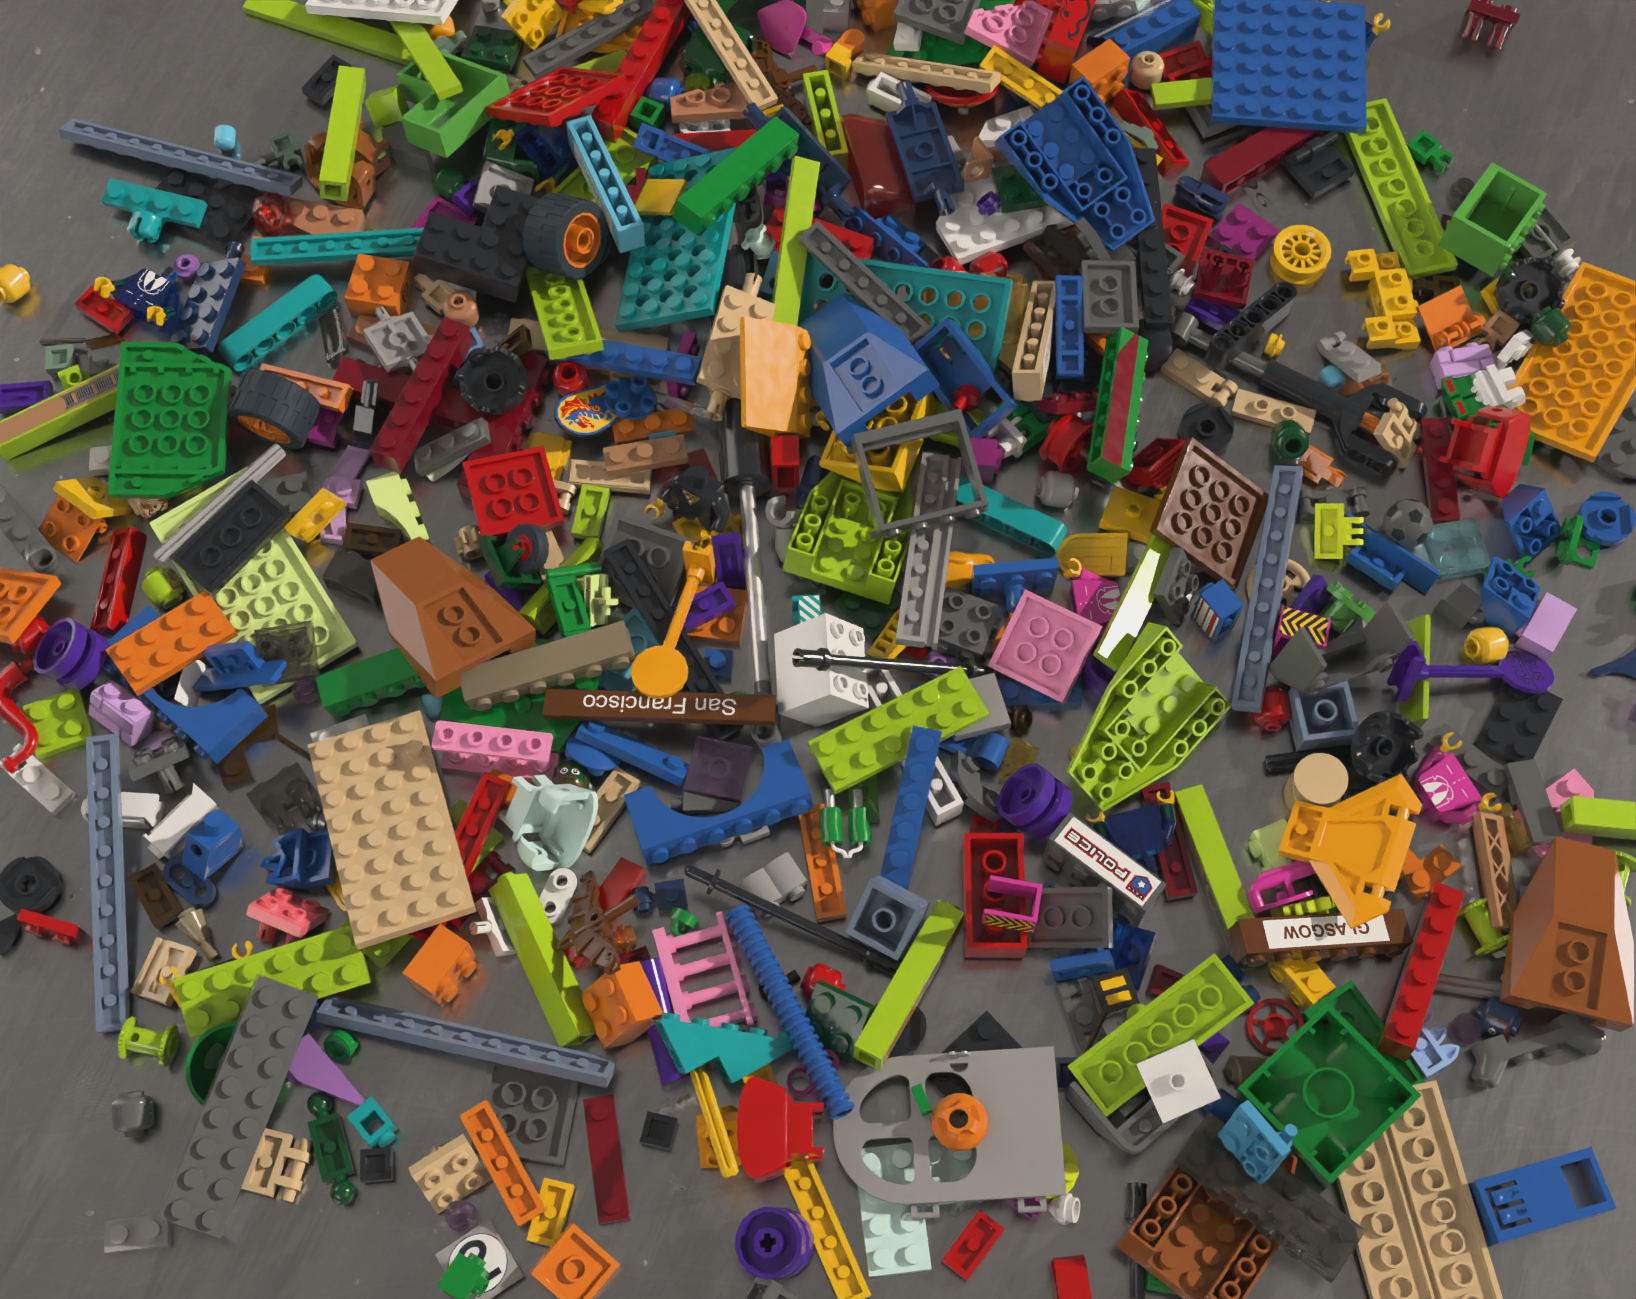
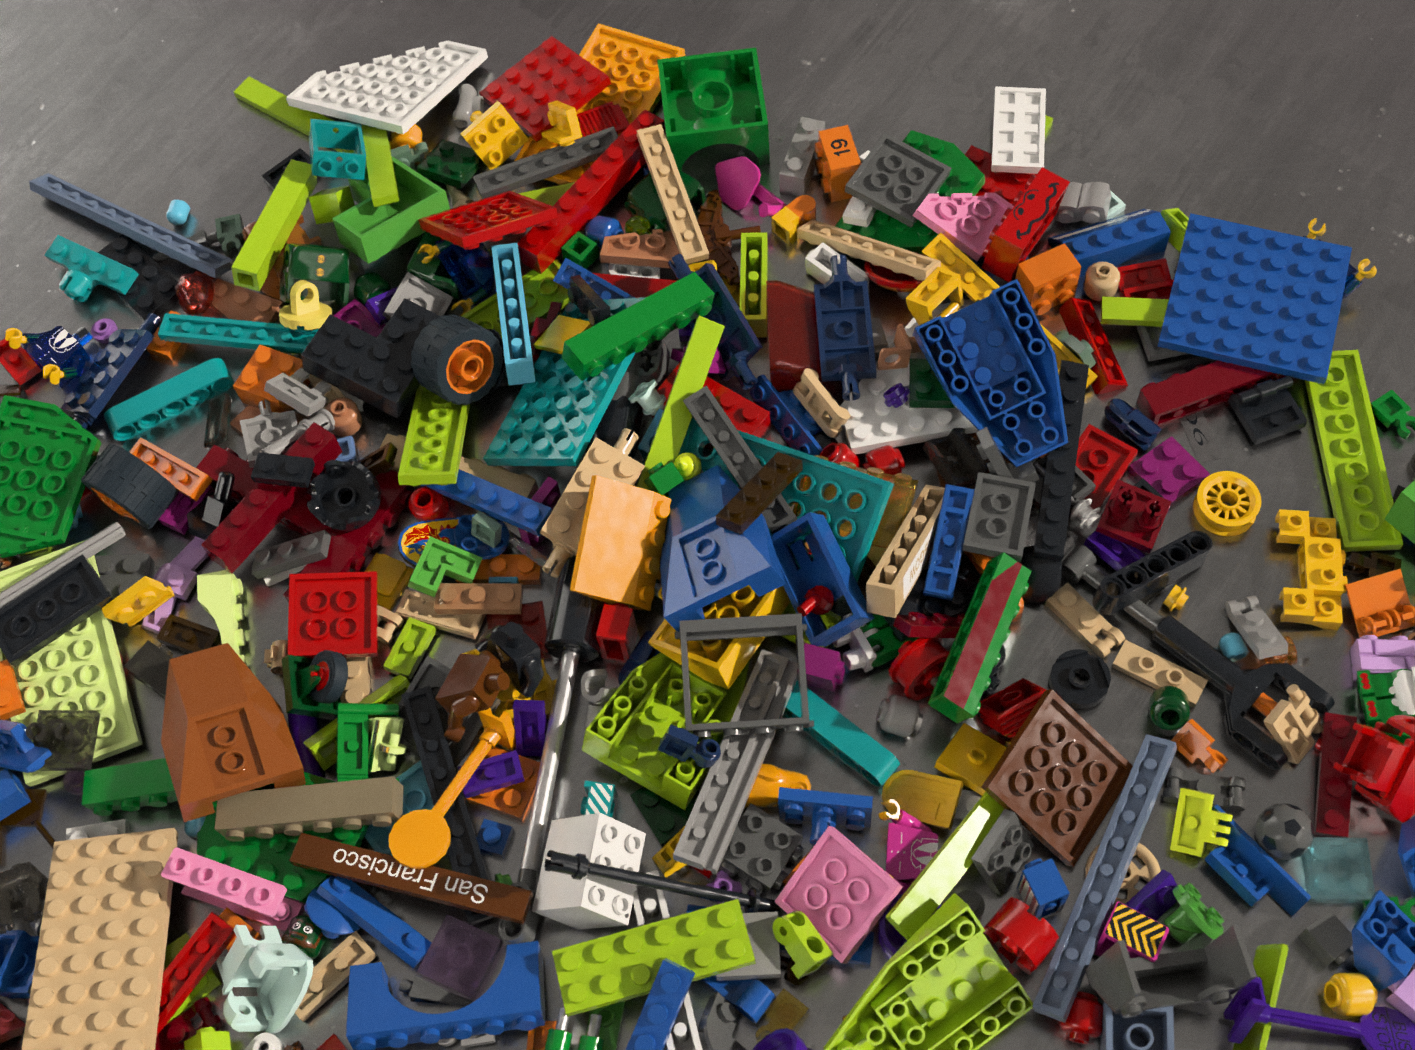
camera: 20 degrees right, 5 degrees down
none -> black plate [251,452,315,488]
none -> light grey pin [259,408,335,455]
none -> light grey plate [264,368,332,417]
none -> dark green piece [279,243,350,307]
none -> light yellow tile [279,280,332,330]
none -> teal window [309,119,366,180]
none -> bright green plate [407,536,483,597]
none -> reddish brown torso [435,650,510,743]
none -> sand green plate [471,511,502,549]
none -> black plate [568,275,611,326]
none -> green plate [644,461,684,495]
none -> dark blue plate [657,725,721,768]
none -> neon yellow plate [674,452,702,481]
none -> dark brown plate [716,452,803,535]
none -> lime leg [772,911,833,979]
none -> tan plate [793,368,850,438]
none -> yellow tile [906,267,964,326]
none -> red brick [983,897,1059,975]

